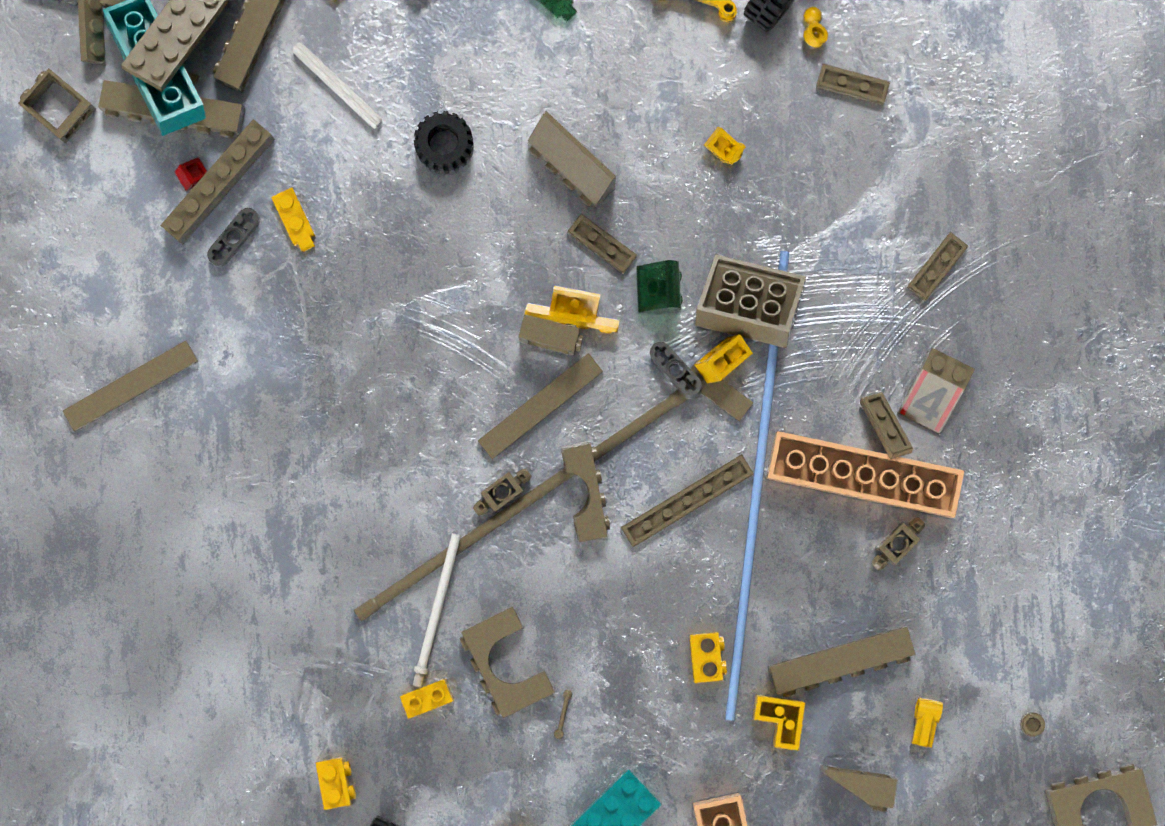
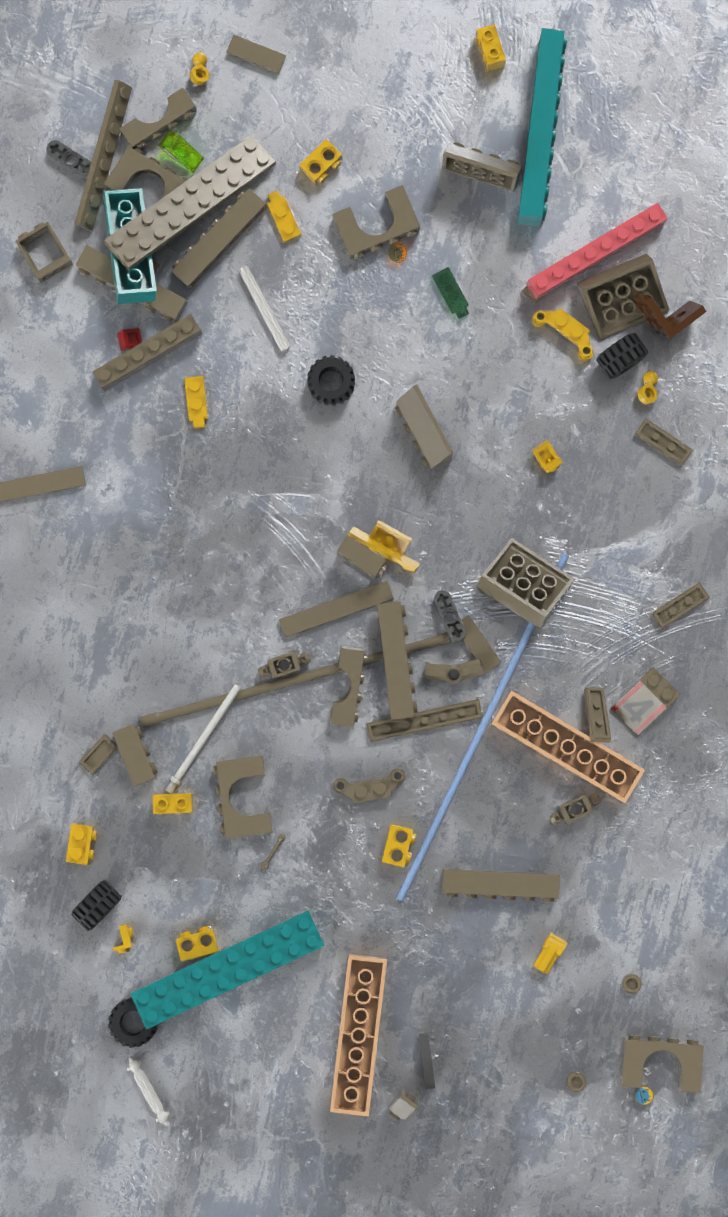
camera: 25 degrees right, 0 degrees up
dark grey beam [207,208,260,267] -> none
dark tan tile [567,213,637,274] -> none
clear green brick [636,260,683,313] -> none
yellow brick [694,334,753,384] -> none
yellow brick [752,694,805,751] -> none
dark tan slope [820,765,898,812] -> none
none -> dark tan tile [79,734,118,775]
none -> dark tan brick [112,724,158,787]
none -> dark tan plate [333,768,405,803]
none -> dark tan brick [377,602,418,720]
none -> dark tan piece [425,658,485,684]

